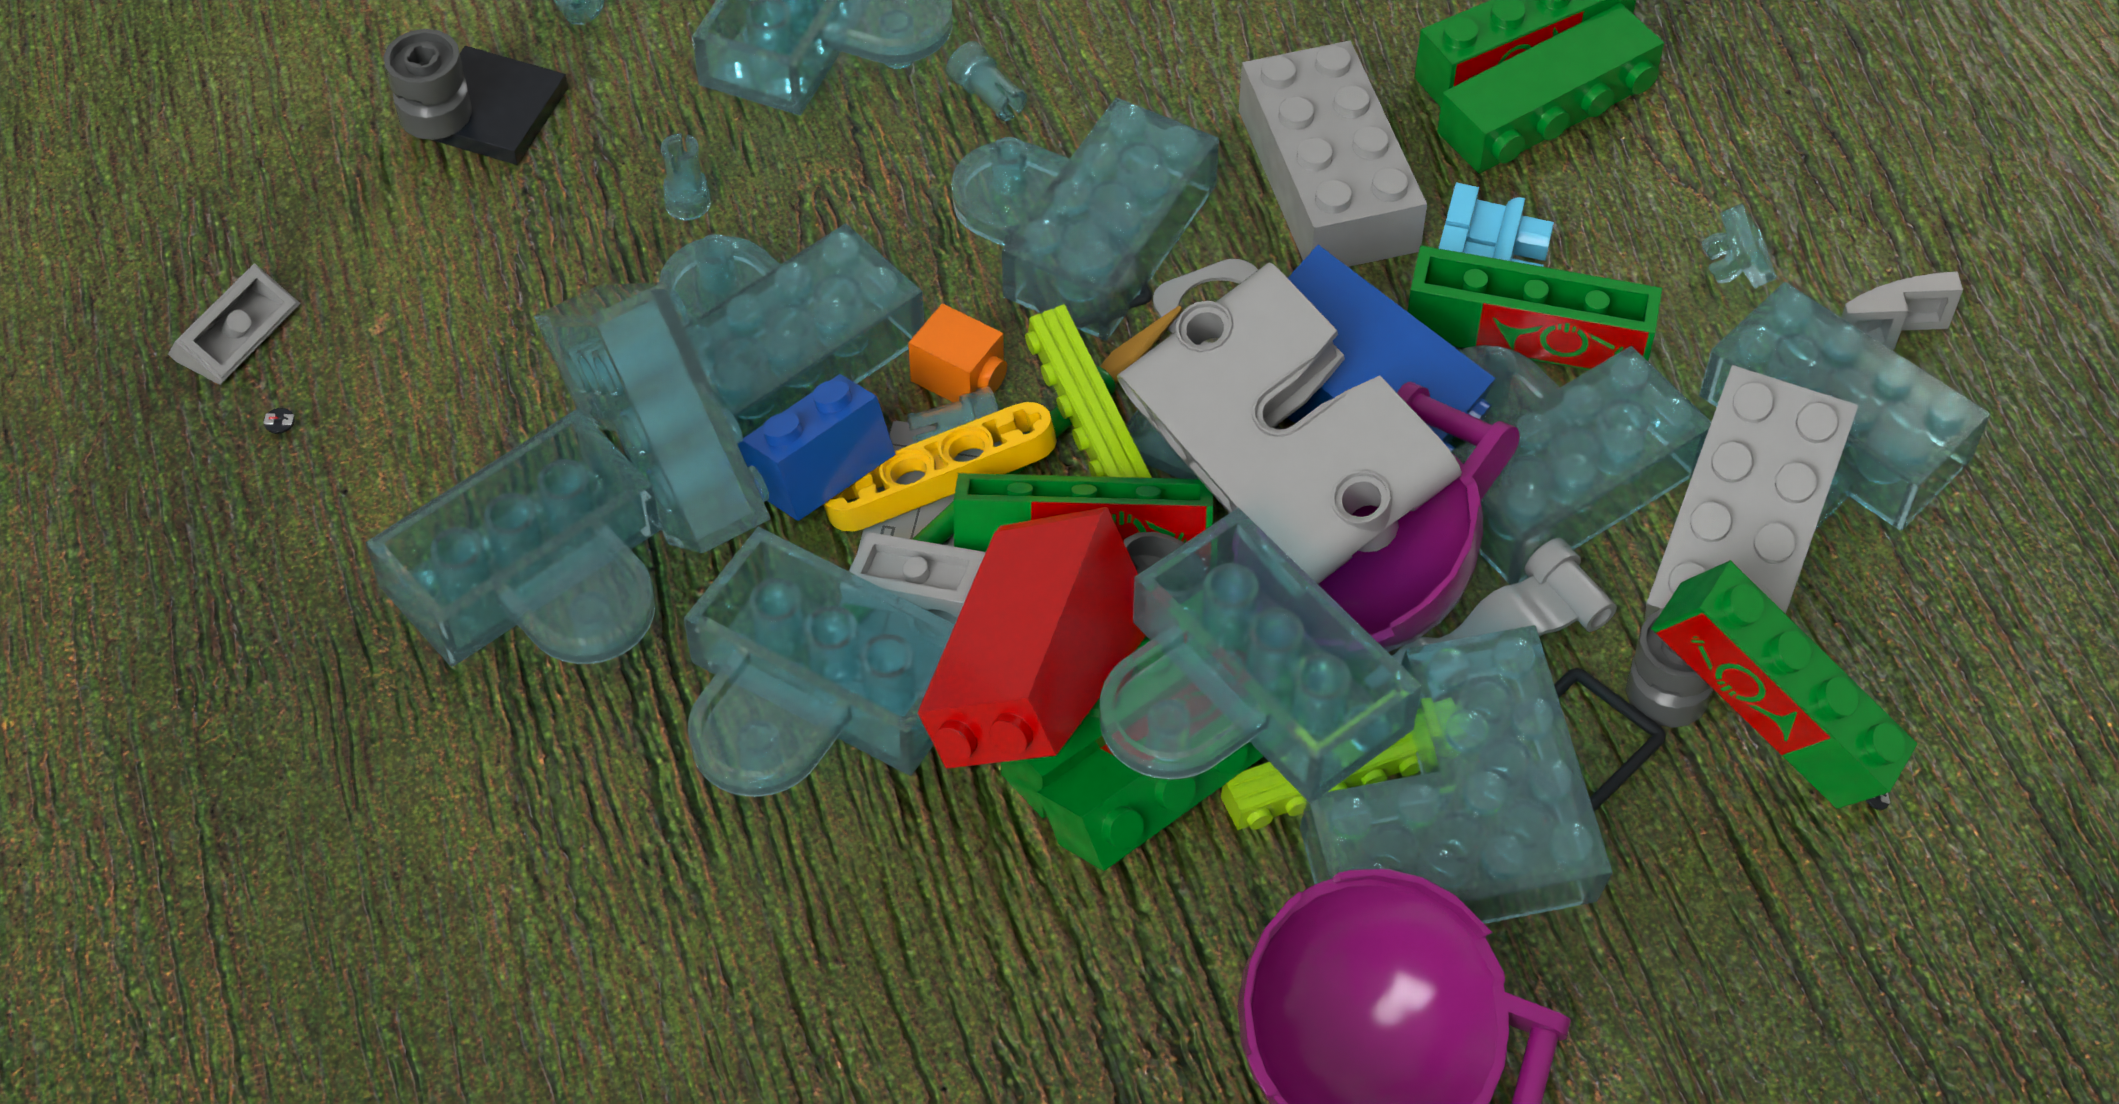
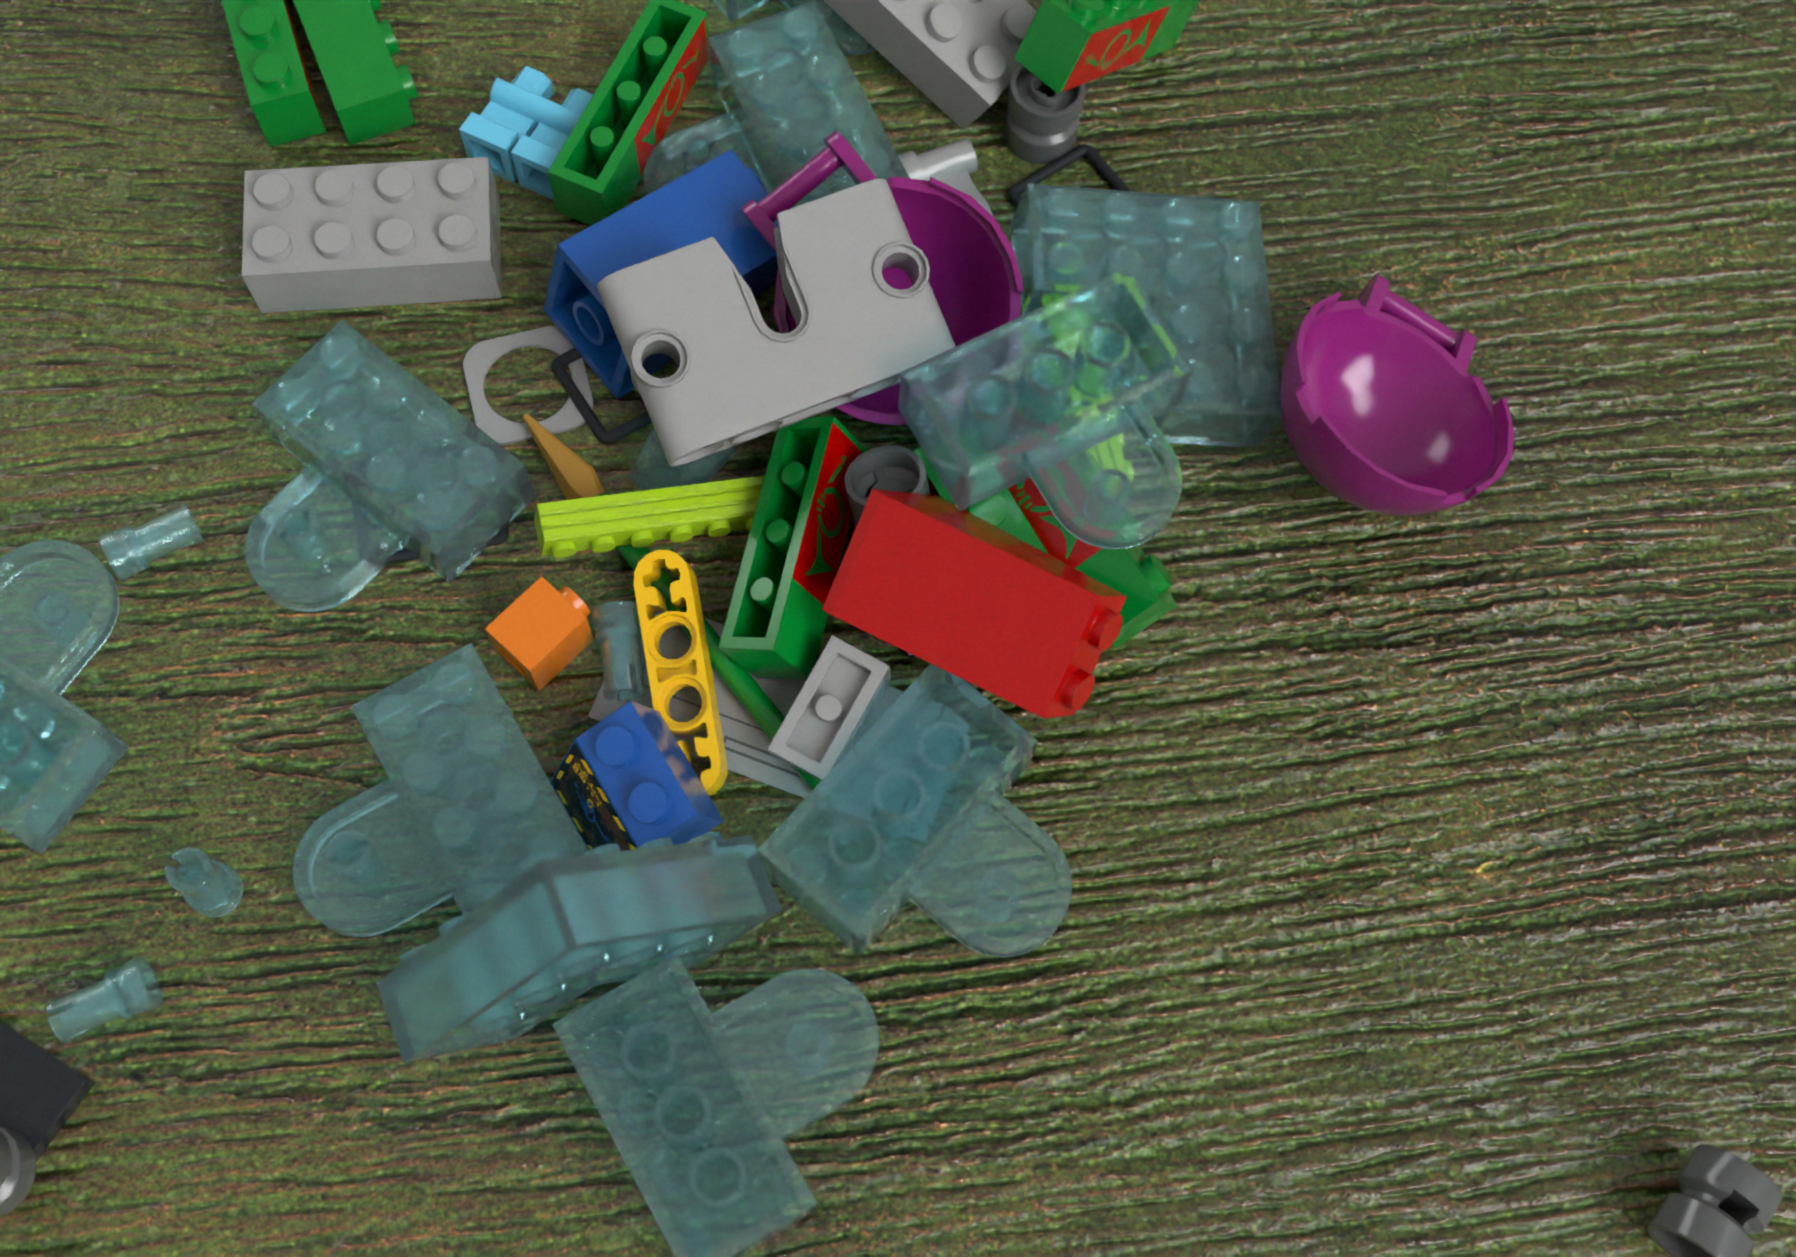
camera: 85 degrees left, 15 degrees up
none -> clear light blue pin [46,956,163,1043]

